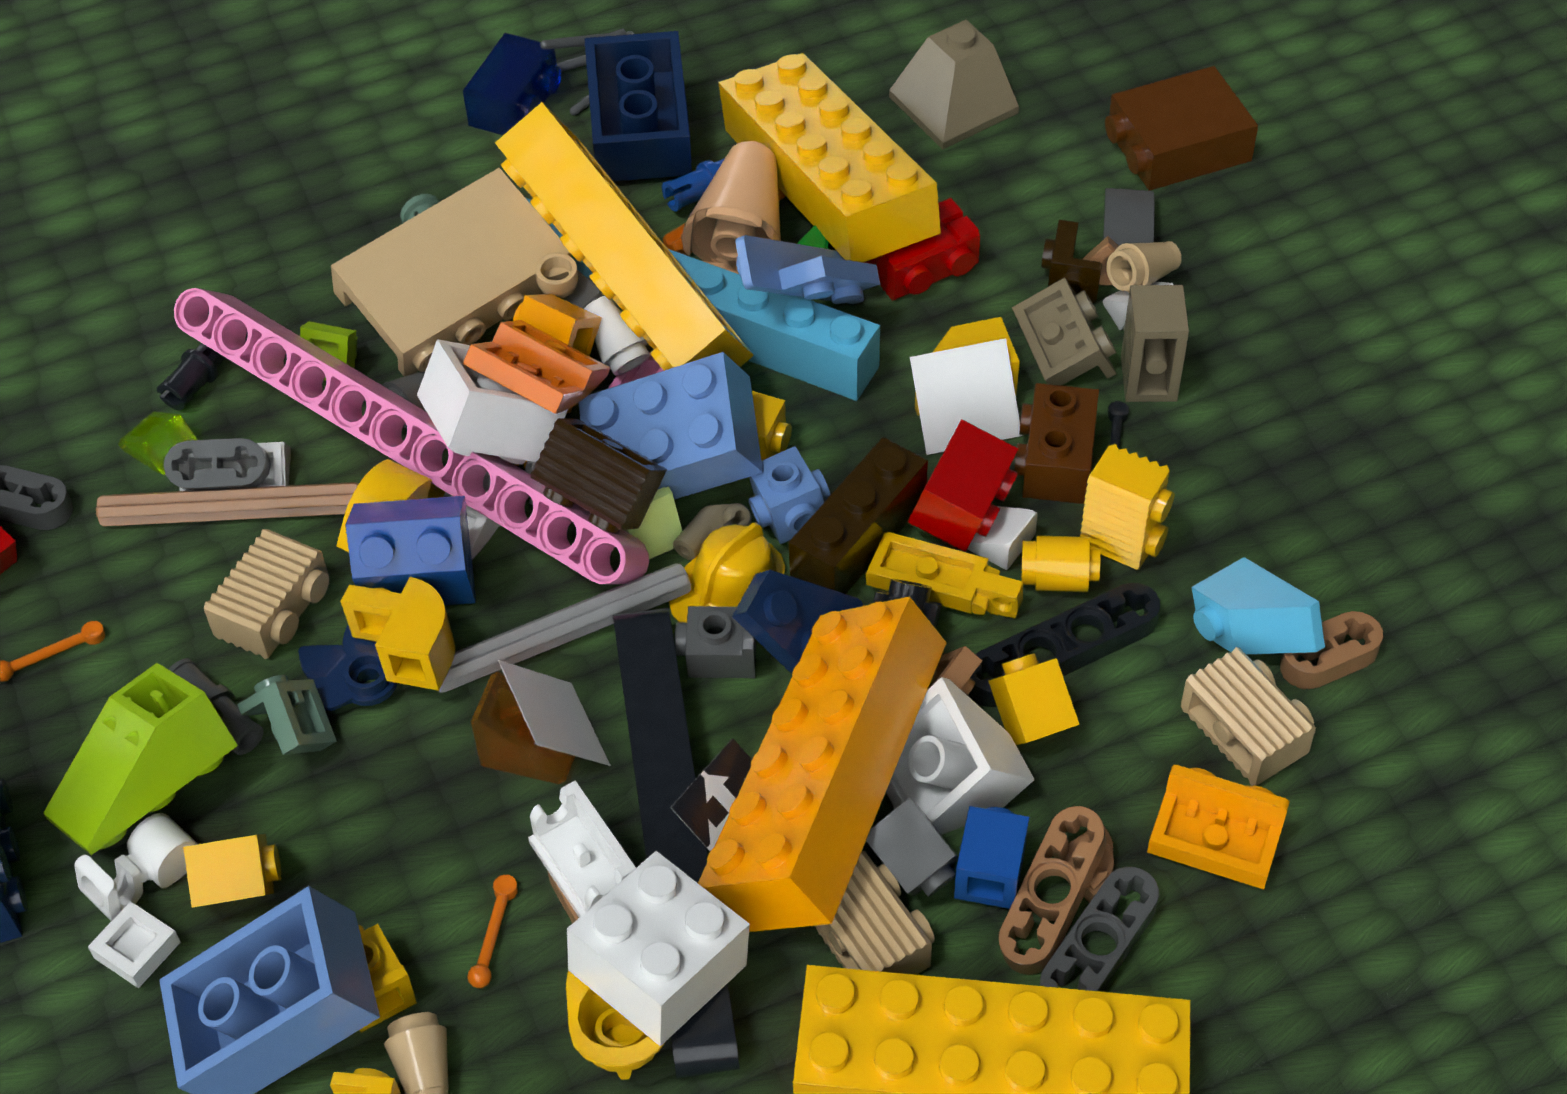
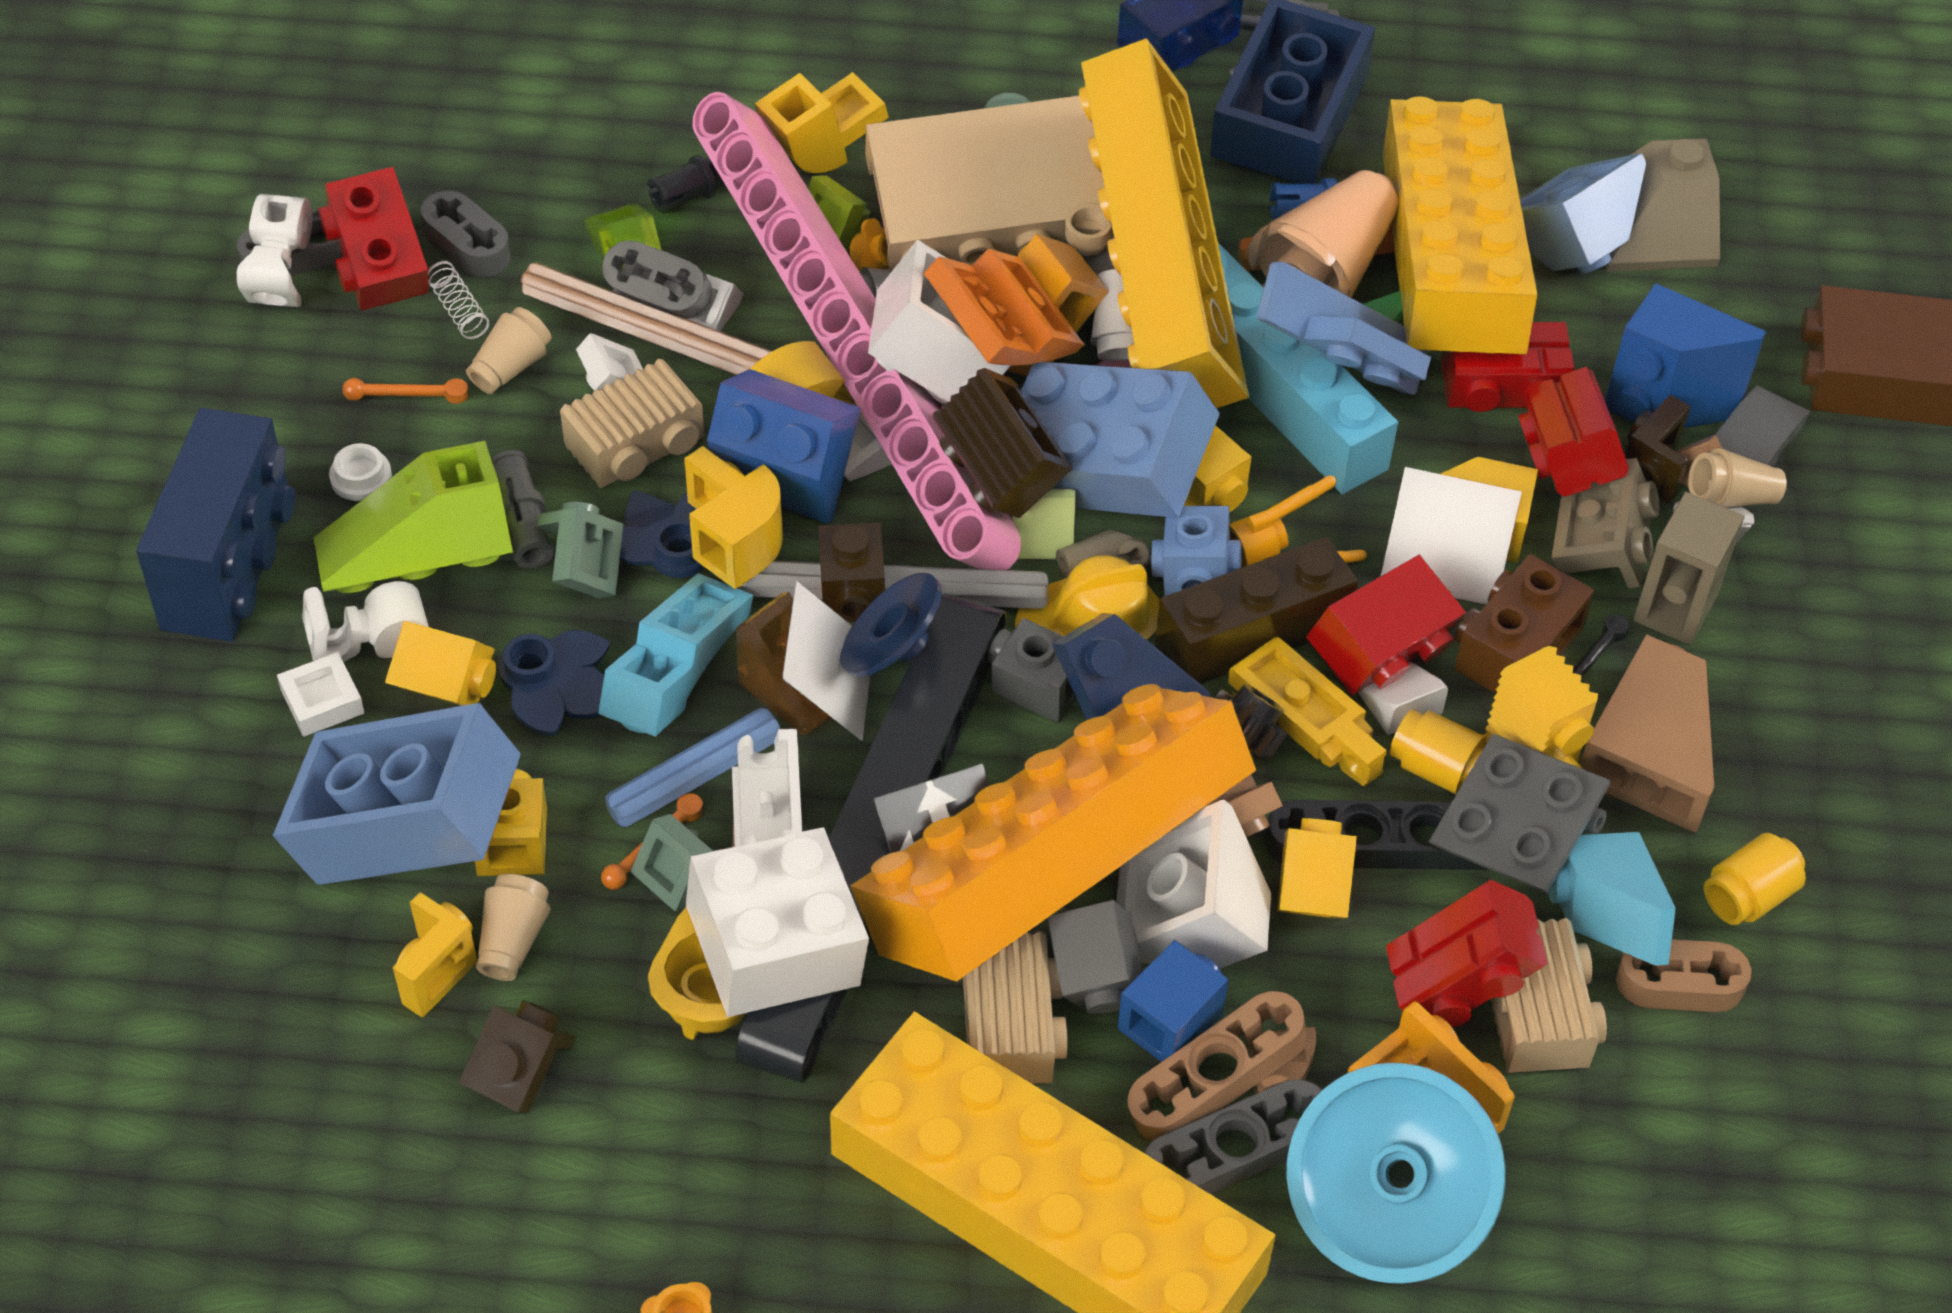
camera: 25 degrees right, 0 degrees up
none -> white plate [329,443,392,501]
none -> white piece [428,261,489,339]
none -> tan cone [466,307,551,394]
none -> dark blue plate [498,630,610,736]
none -> white plate [576,333,643,391]
none -> medium azure slope [598,573,753,737]
none -> medium blue axle [605,708,780,828]
none -> sand green tile [630,814,718,912]
none -> yellow brick [755,72,889,173]
none -> dark brown bracket [818,522,885,623]
none -> dark blue dish [840,572,942,677]
none -> light orange plate [850,218,889,273]
none -> light orange plant [1230,475,1367,568]
none -> medium azure dish [1287,1063,1506,1283]
none -> red brick [1386,880,1548,1028]
none -> dark grey hinge [1429,734,1611,894]
none -> red brick [1518,367,1629,497]
none -> medium blue slope [1520,153,1646,274]
none -> medium nougat slope [1580,634,1714,833]
none -> blue slope [1605,283,1766,428]
none -> yellow brick [1703,833,1806,925]

